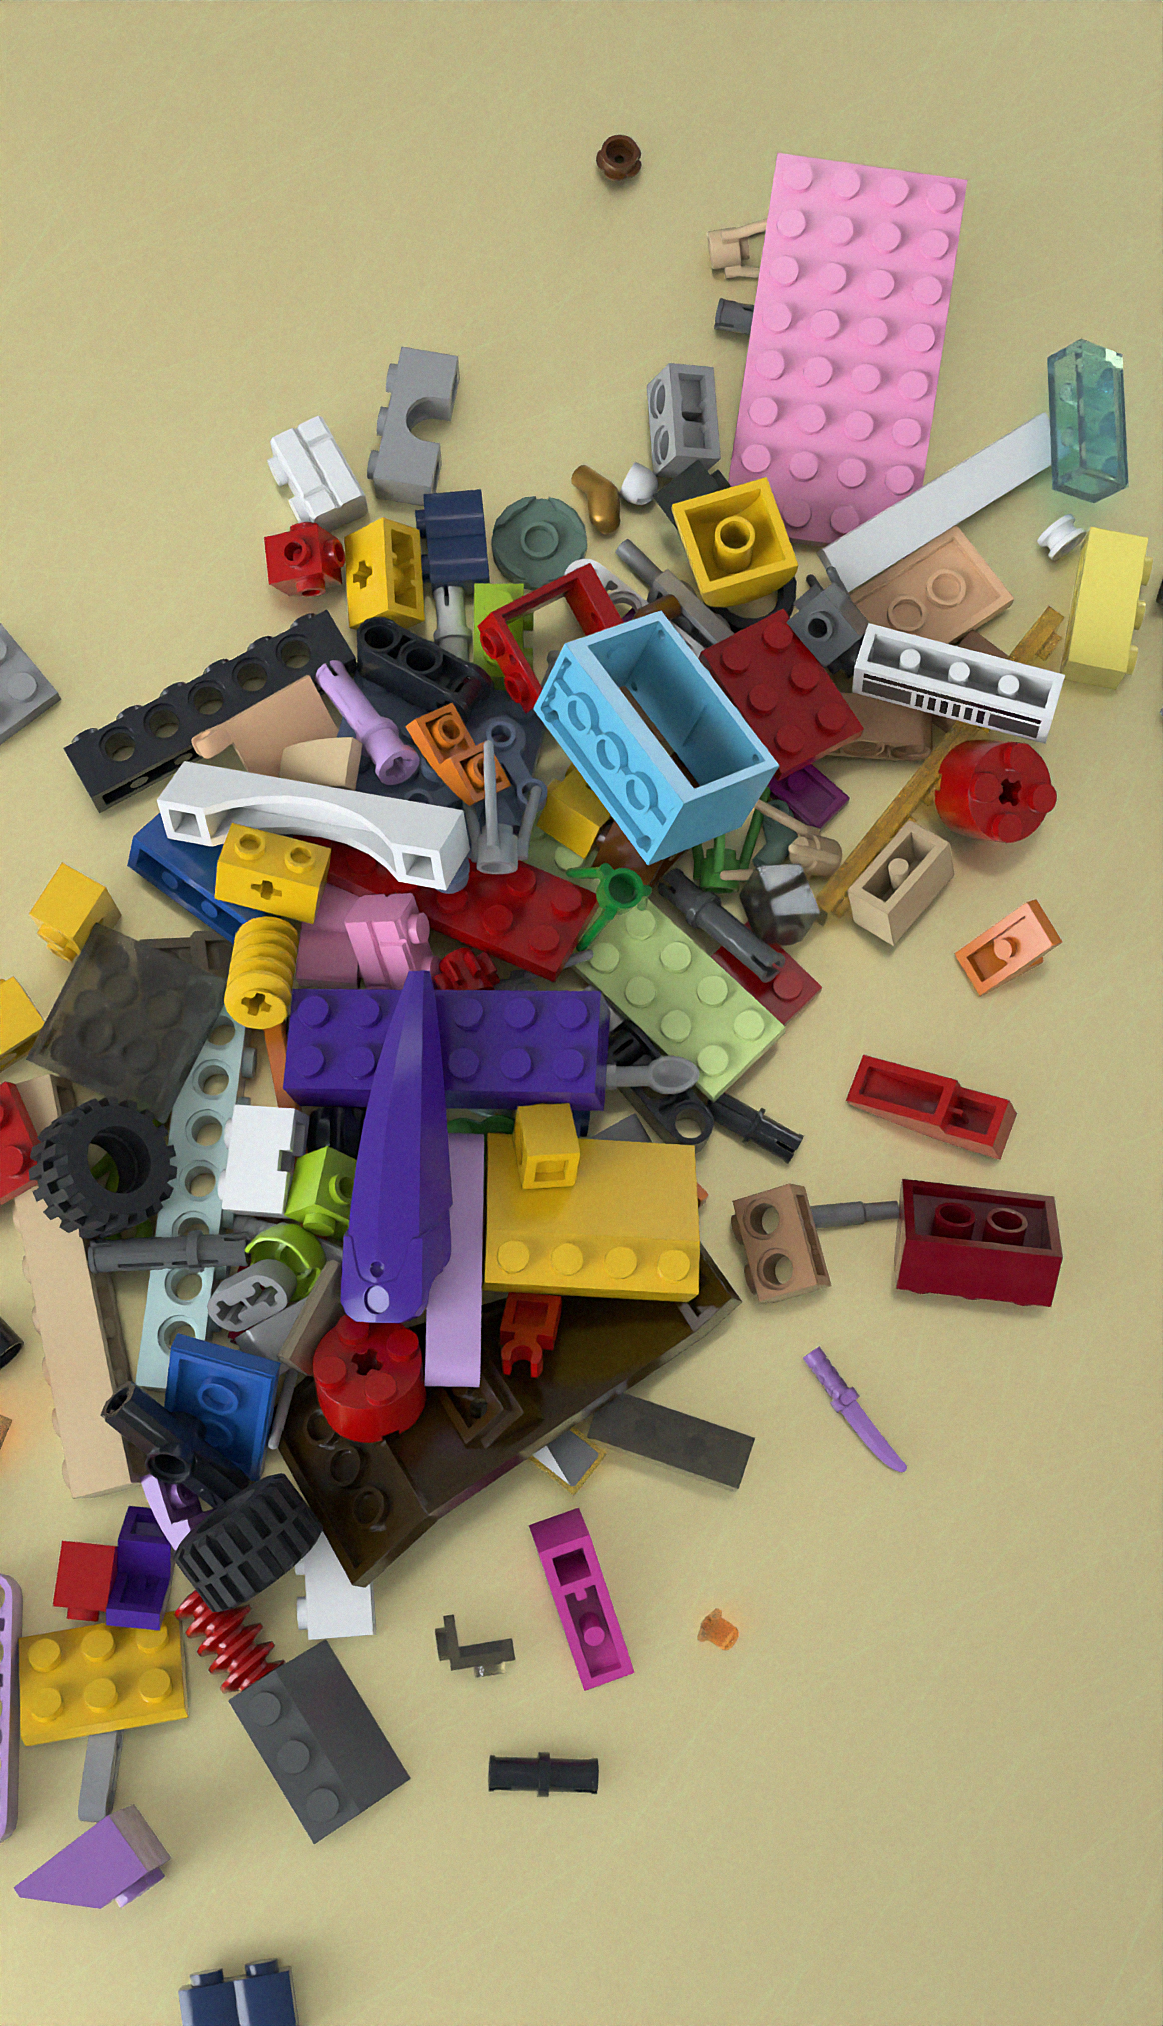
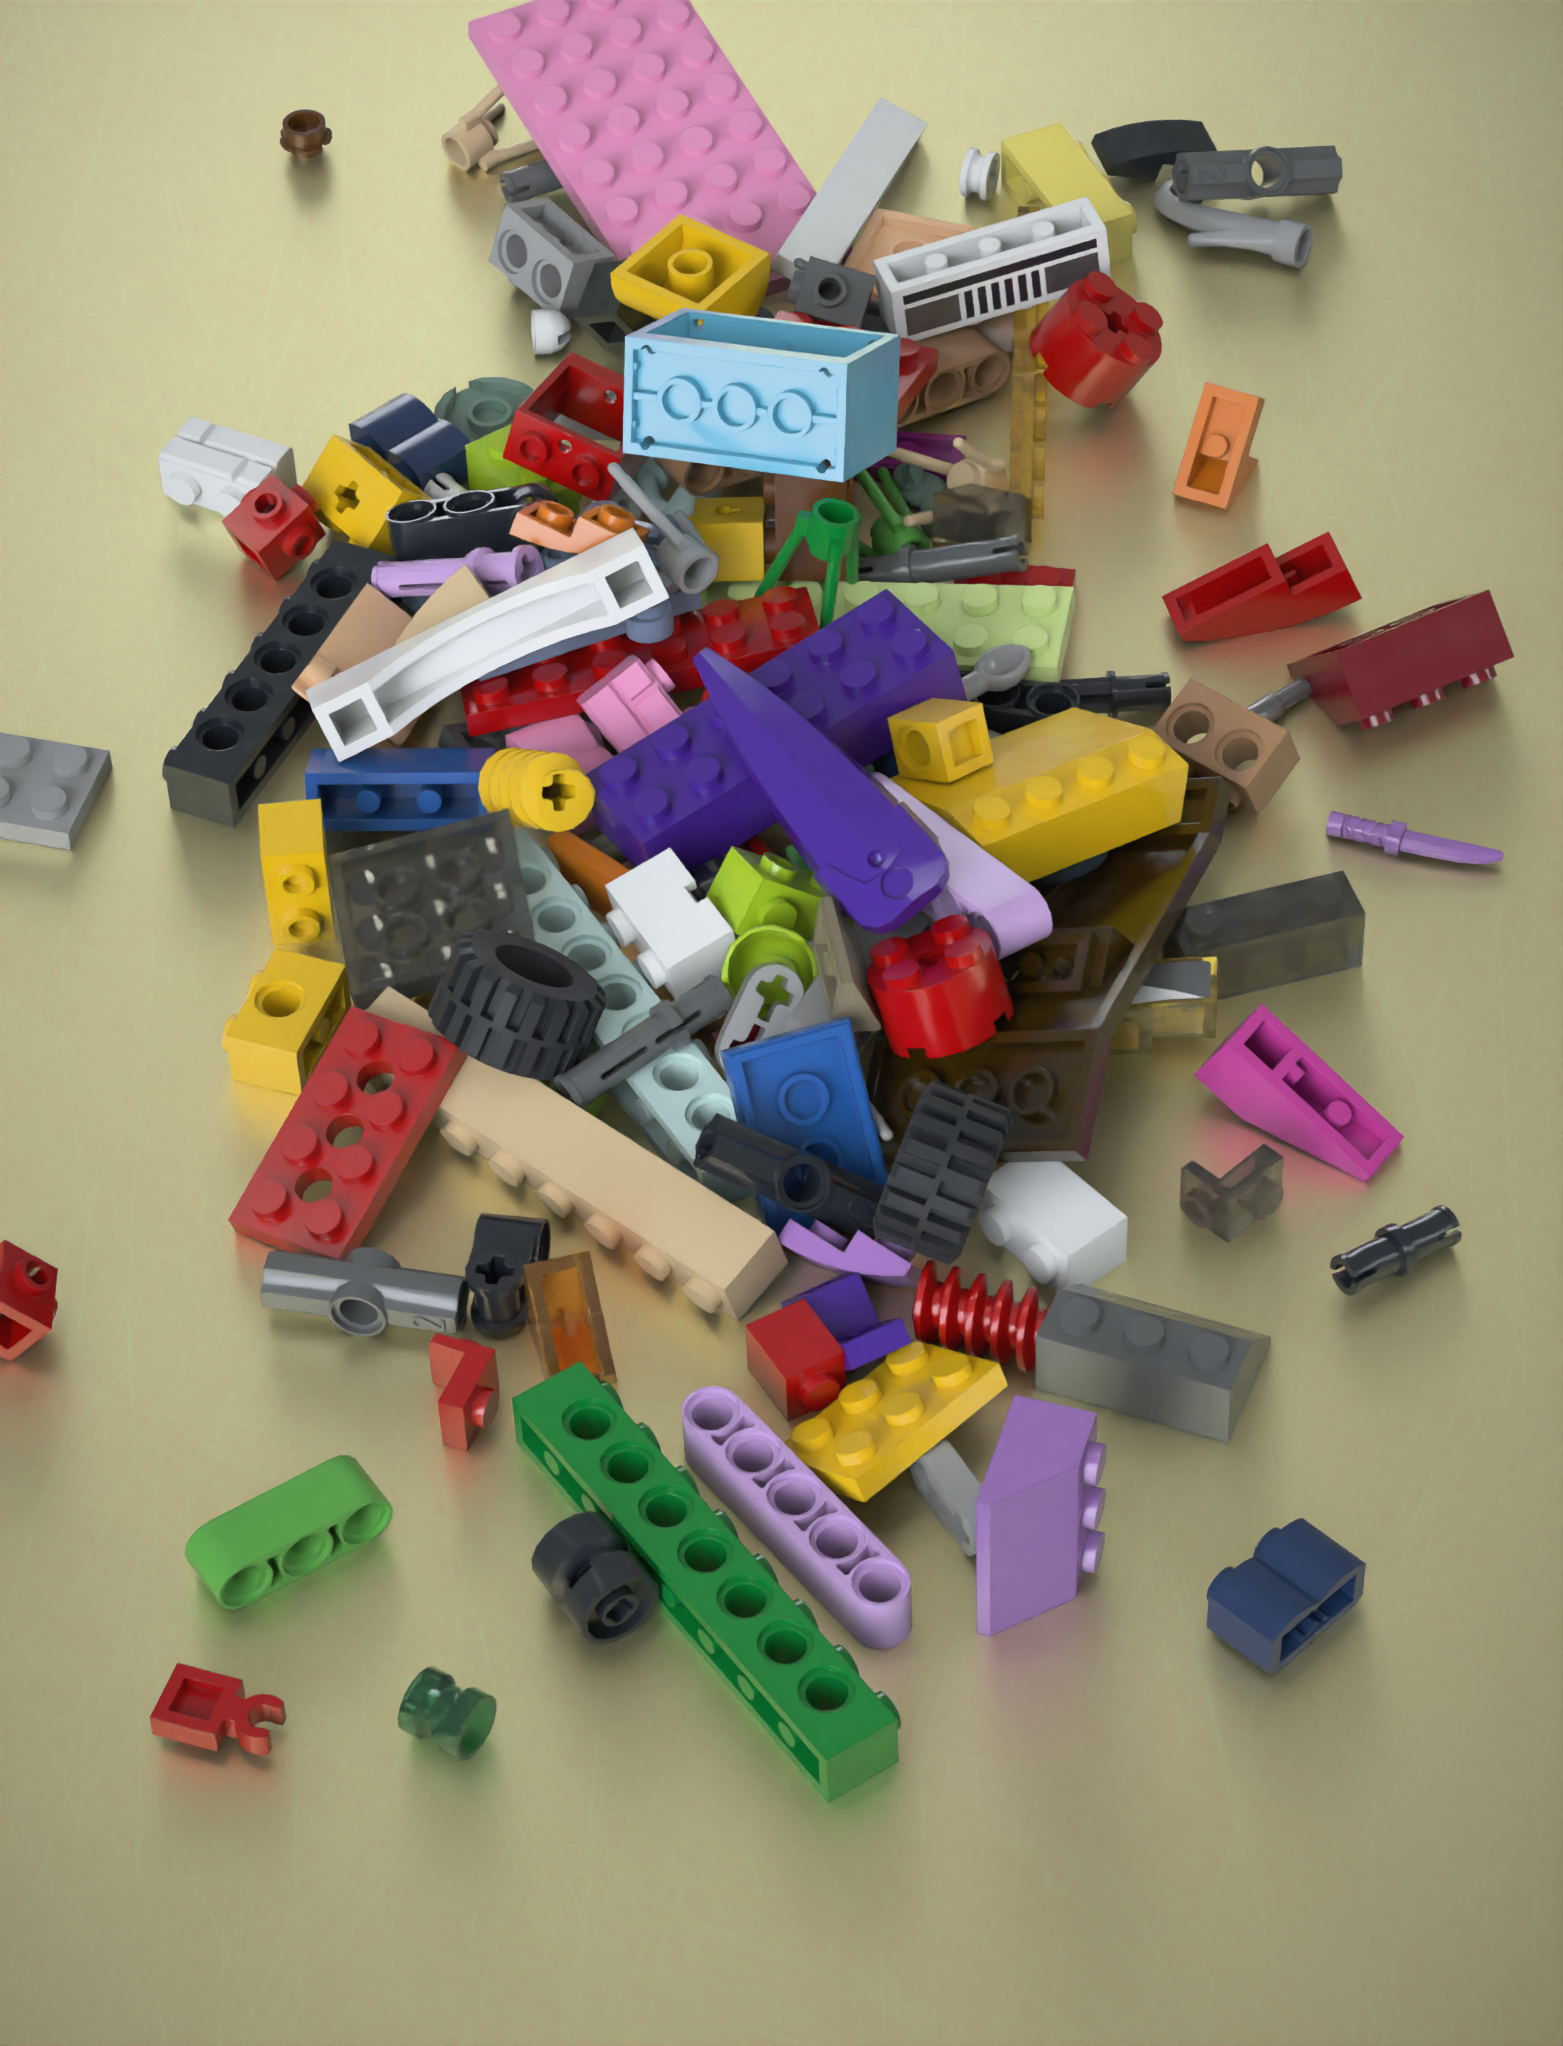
camera: 30 degrees left, 30 degrees down
yellow brick [214,823,332,924] -> none
light grey arch [367,347,460,506] -> none
red plate [500,1292,561,1378] -> none
pearl gold arm [571,465,621,534] -> none
clear orange piece [697,1608,739,1651] -> none
tan brick [847,820,954,946] -> none
clear light blue brick [1047,339,1129,503] -> none

